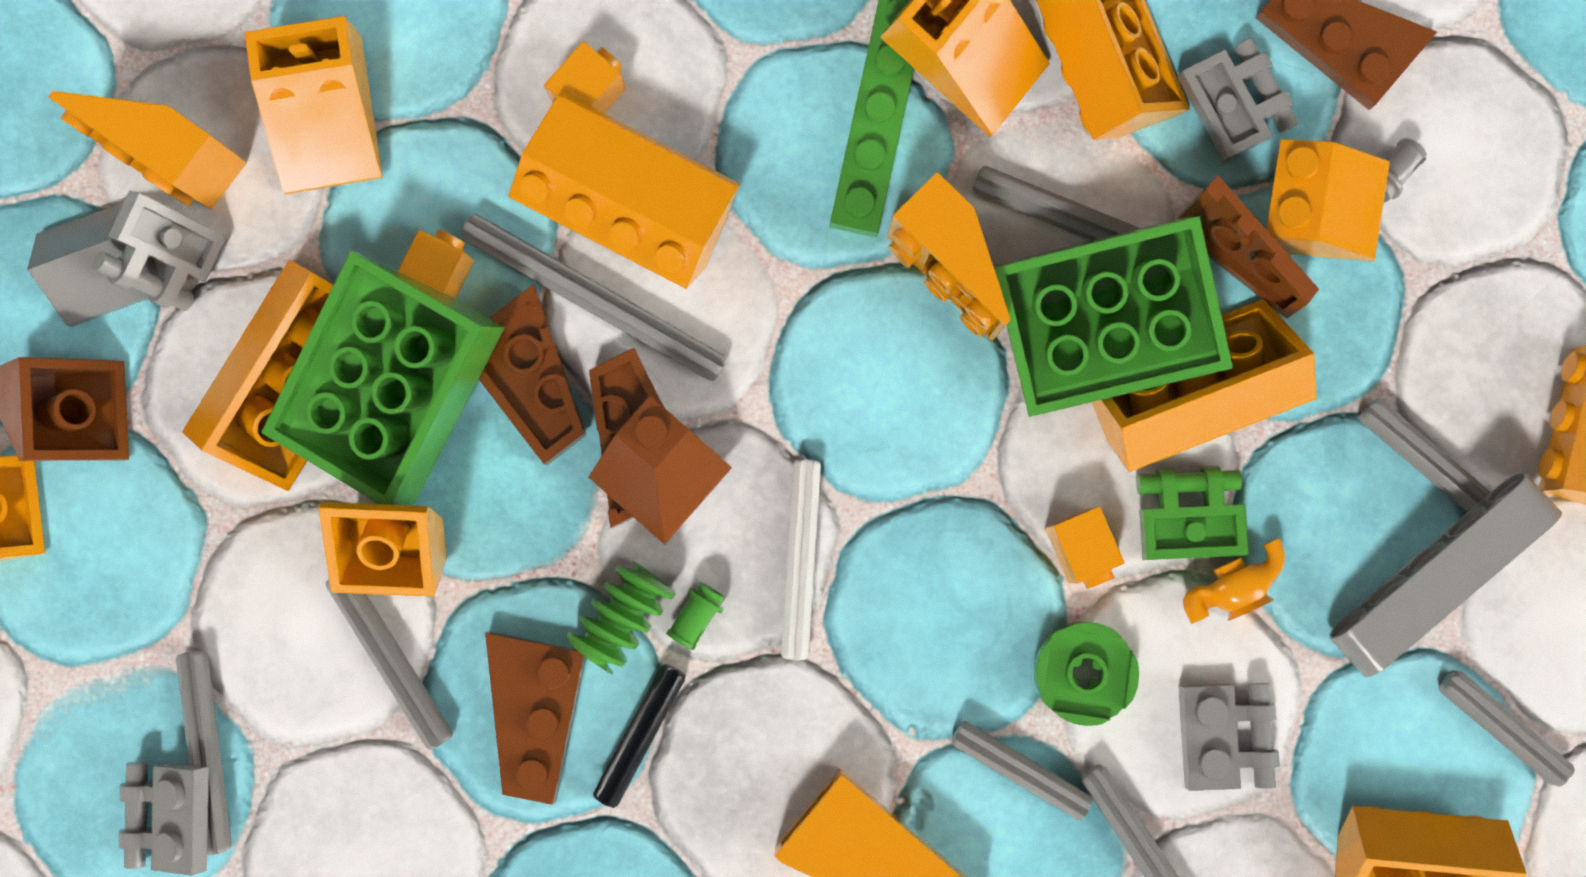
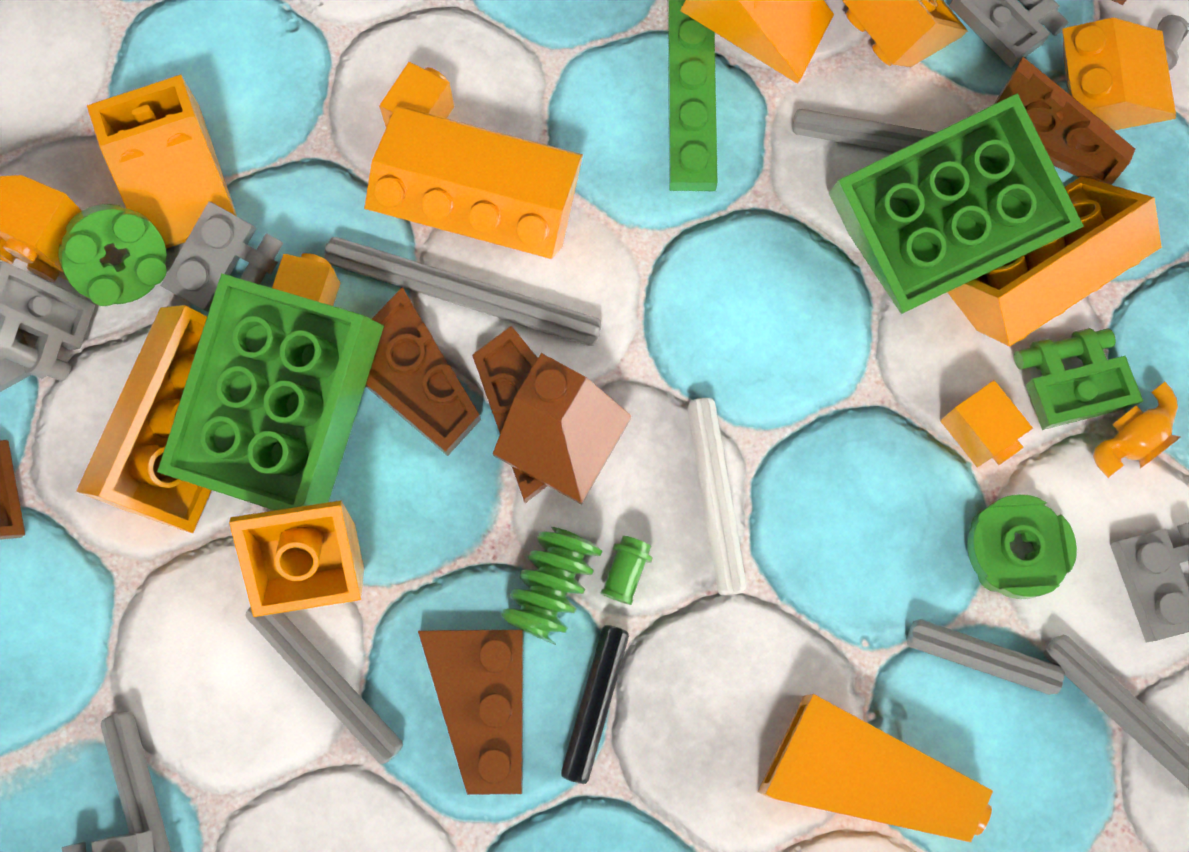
camera: 15 degrees left, 10 degrees down
light orange slope [887,172,1011,341] -> none
none -> bright green plate [58,204,167,306]
none -> light grey plate [160,201,283,312]

